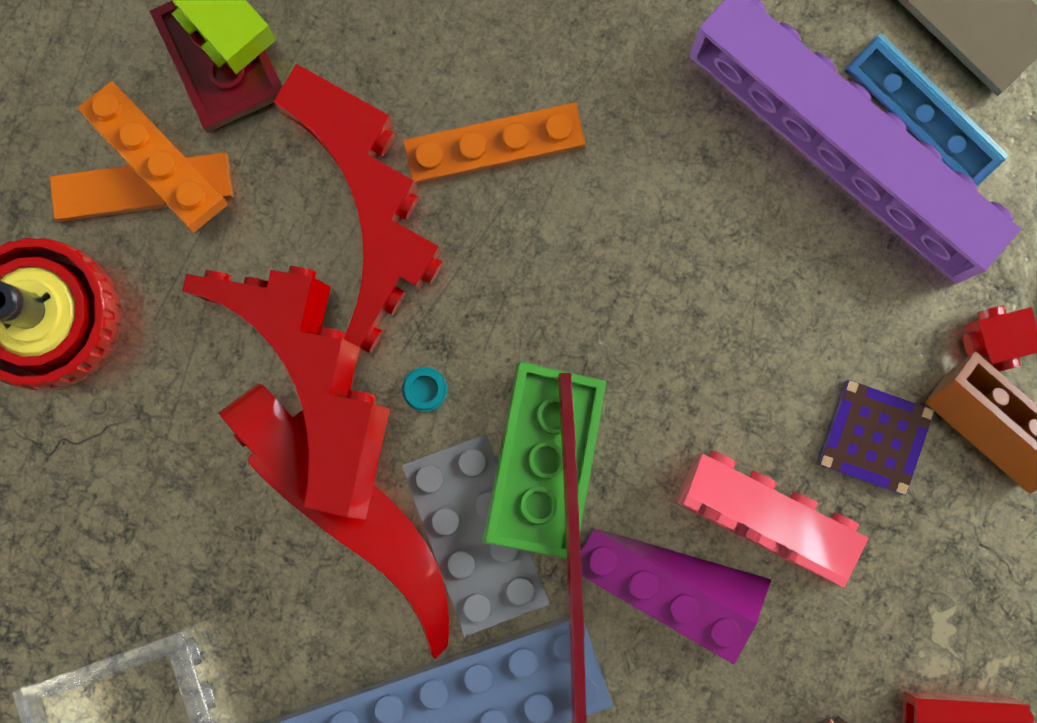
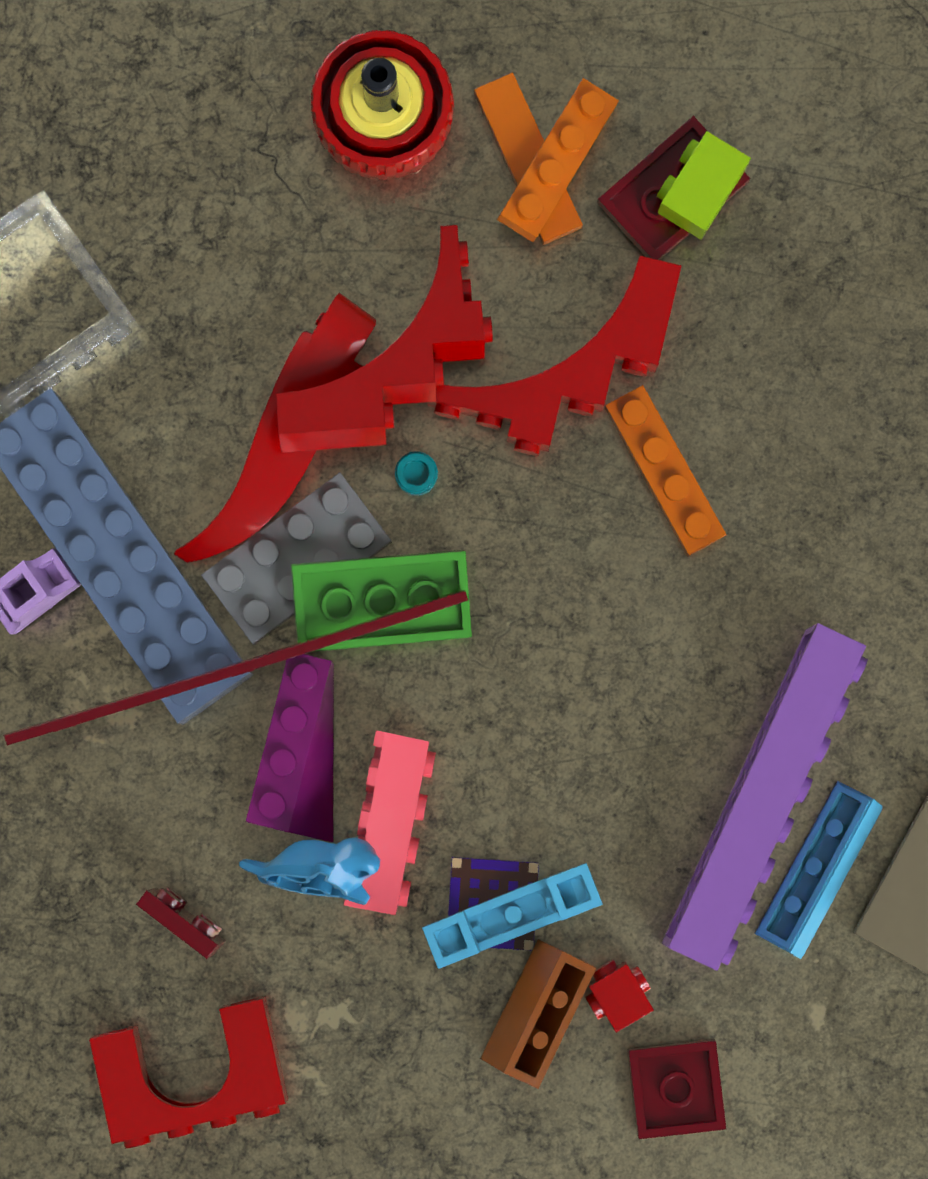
camera: 70 degrees right, 0 degrees up
none -> dark azure animal [239,837,380,905]
none -> medium azure slope [422,863,603,969]

